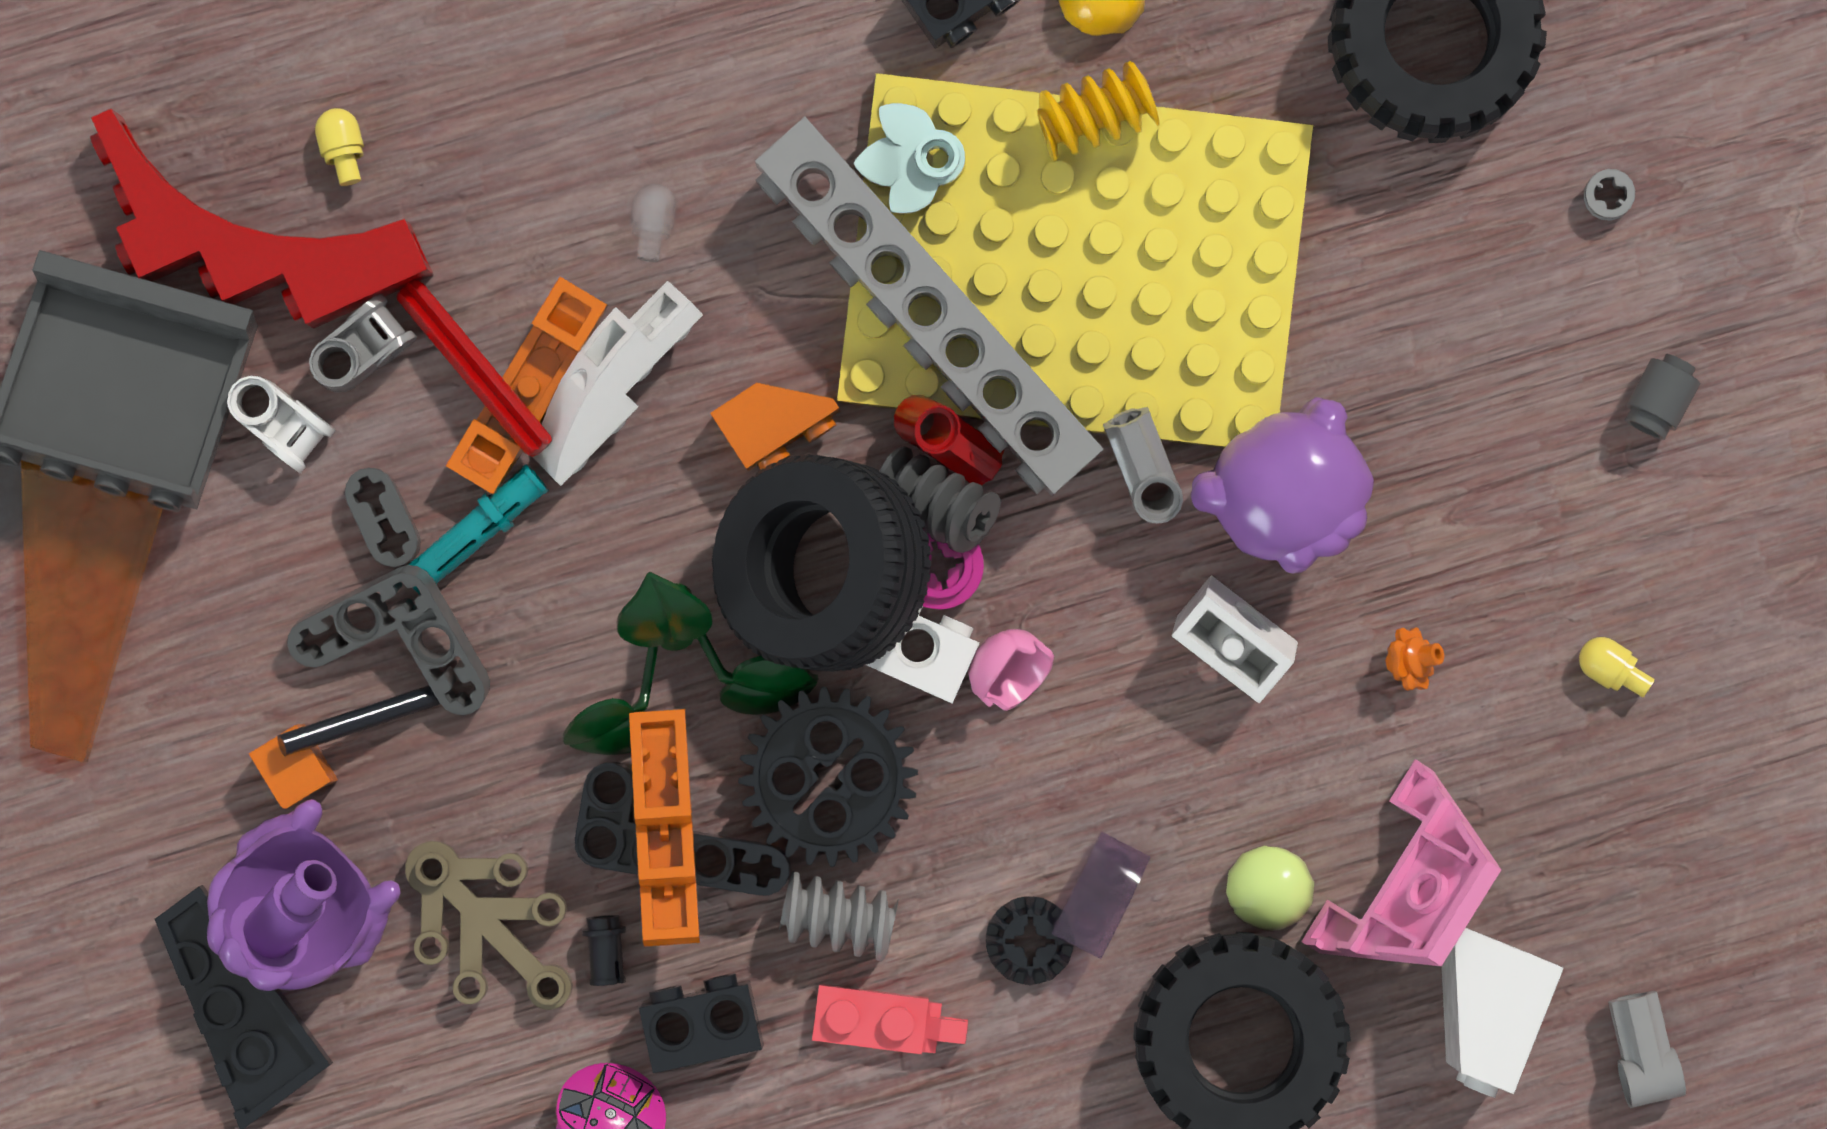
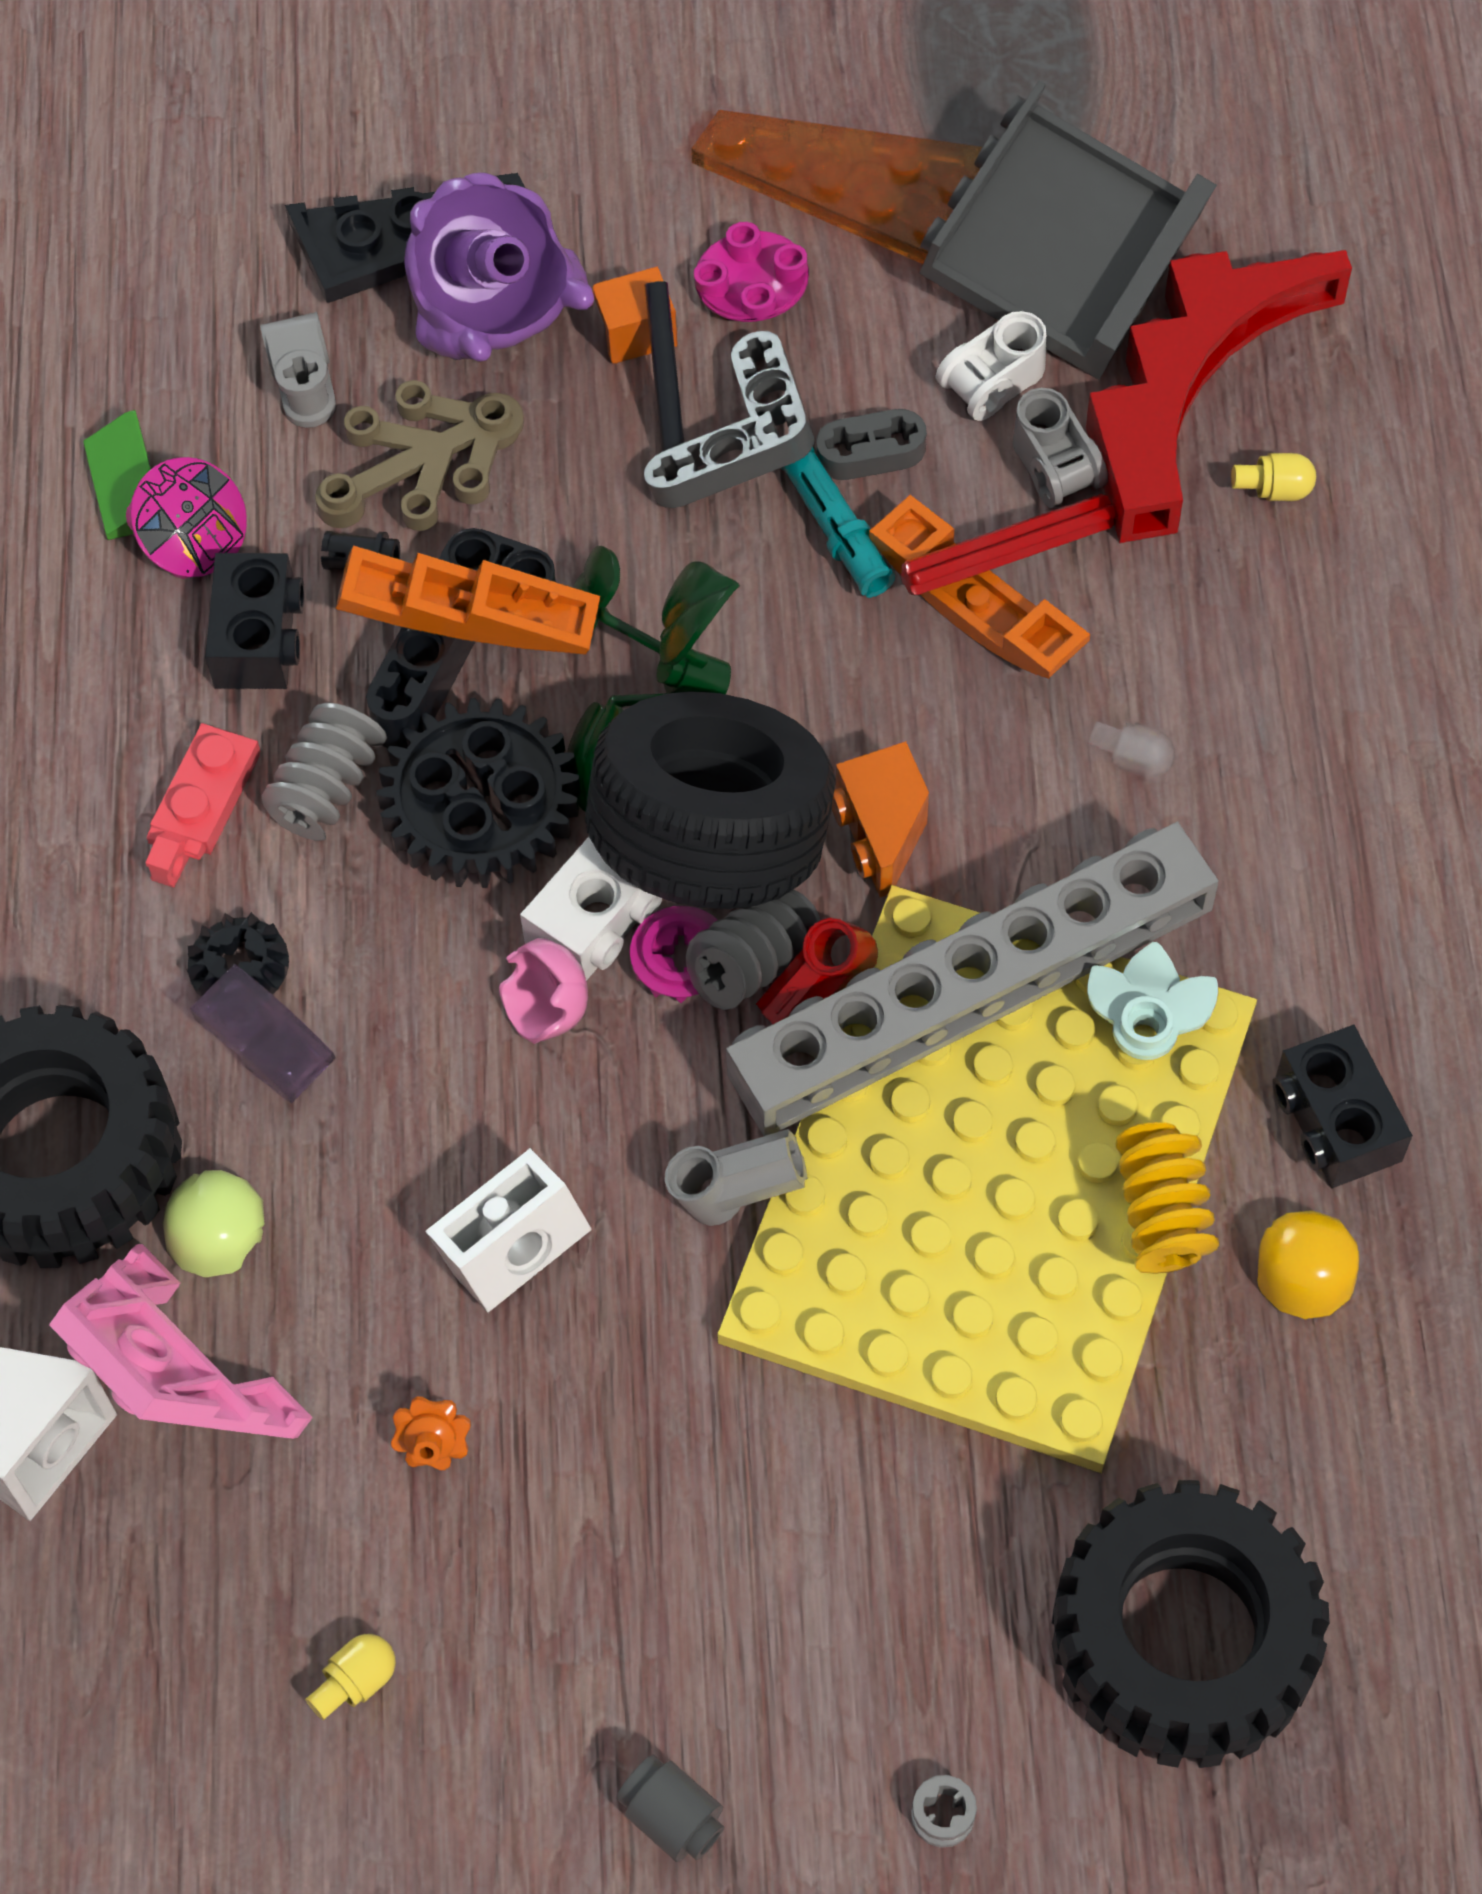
camera: 105 degrees right, 25 degrees down
white slope [533,281,703,486] -> none
medium lavender piece [1191,397,1374,574] -> none
none -> light grey piece [260,312,336,428]
none -> dark pink dish [694,222,809,322]

